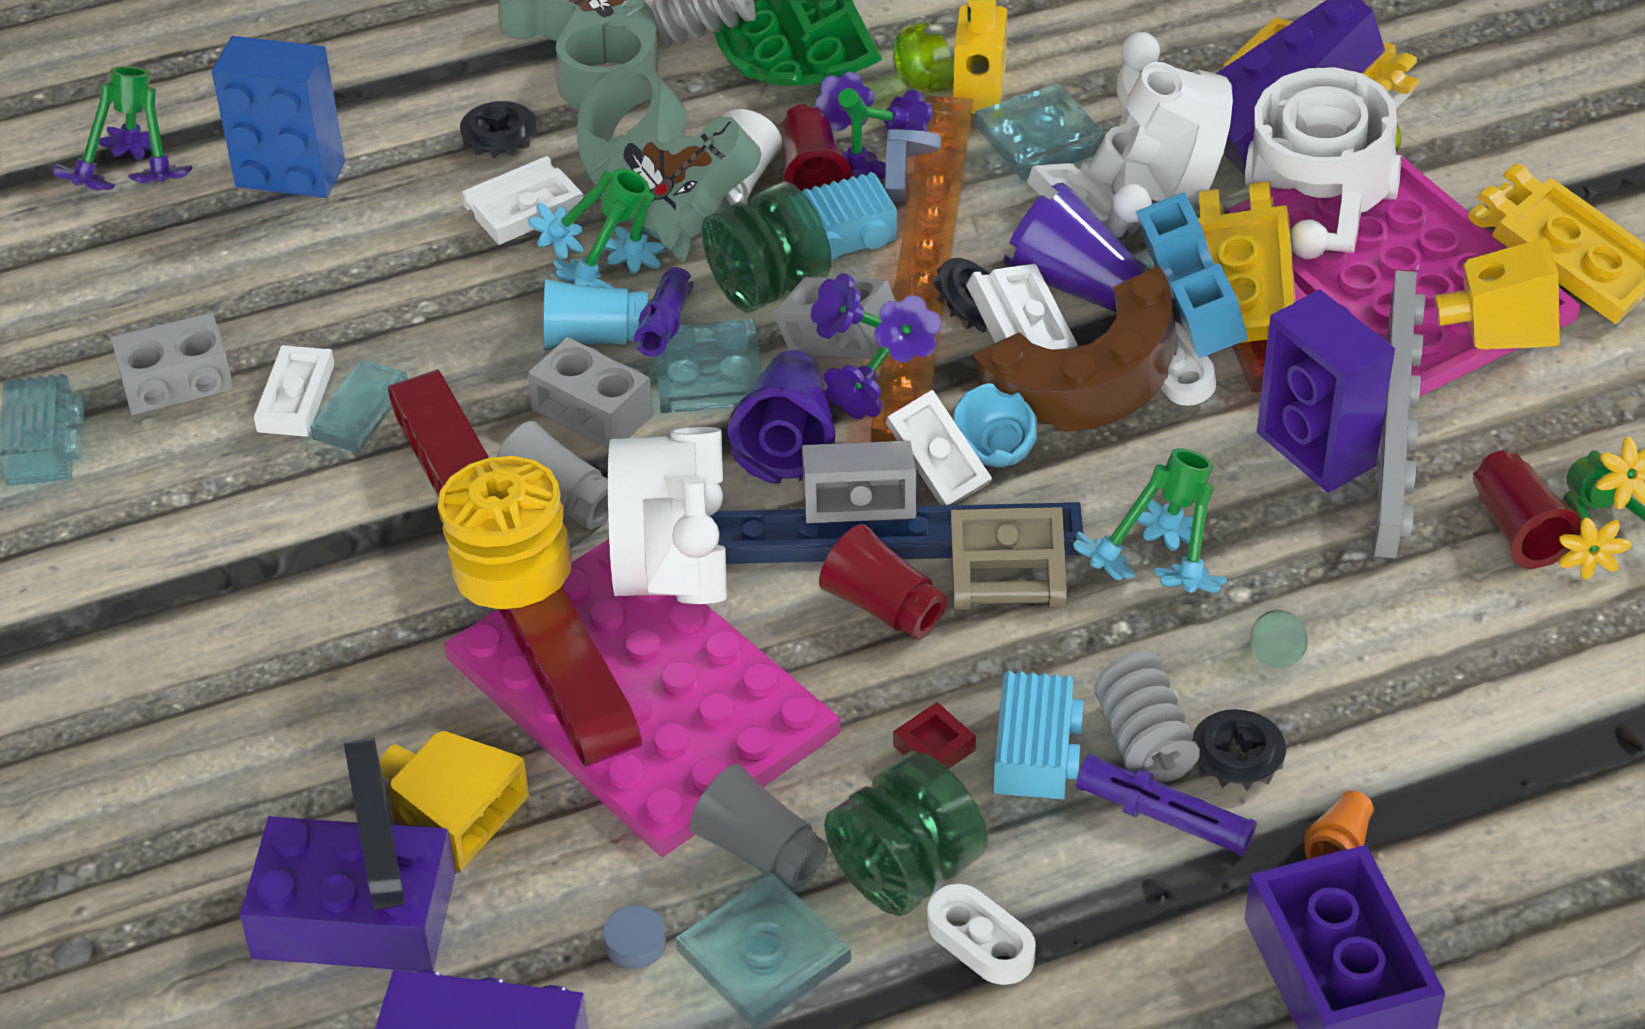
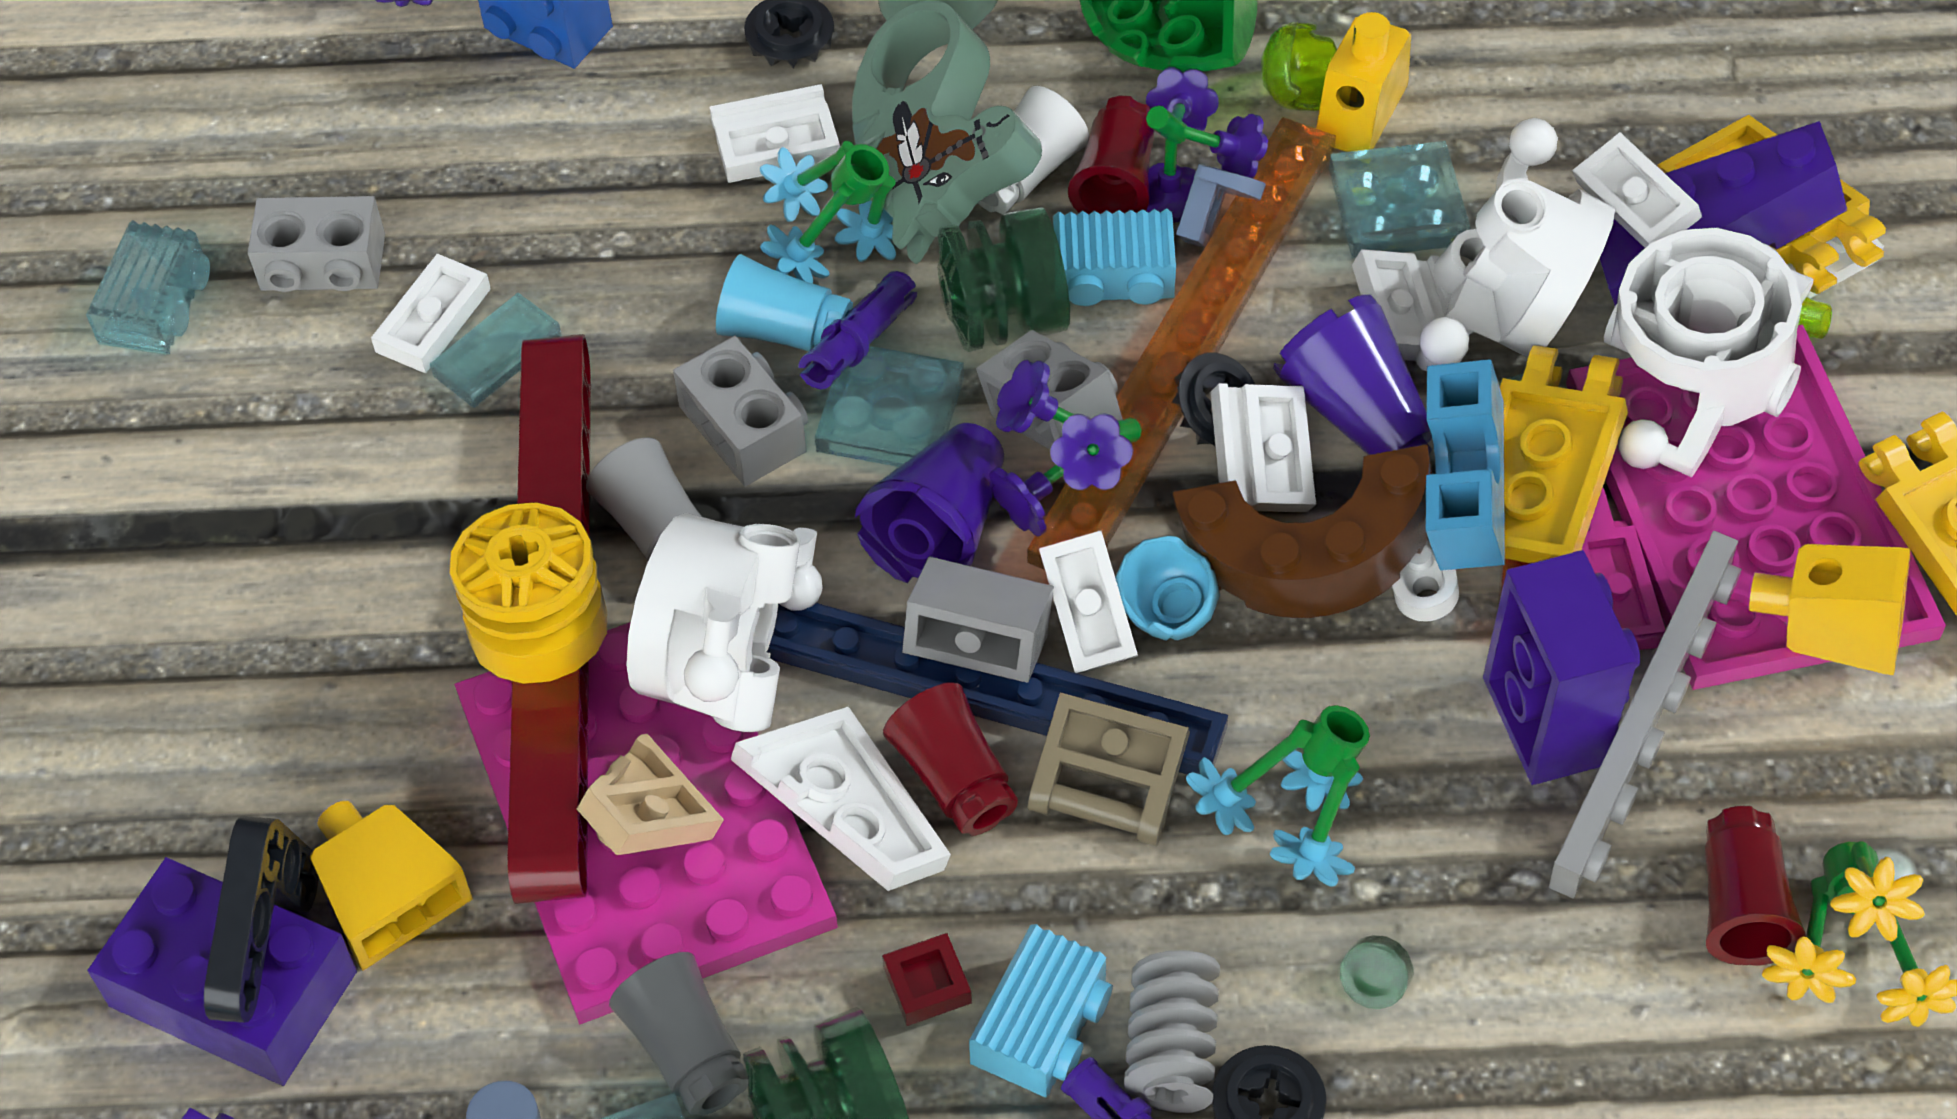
camera: 20 degrees right, 10 degrees up
none -> tan wing [577,734,724,855]
none -> white wing [731,707,951,891]
none -> white plate [1572,132,1702,248]

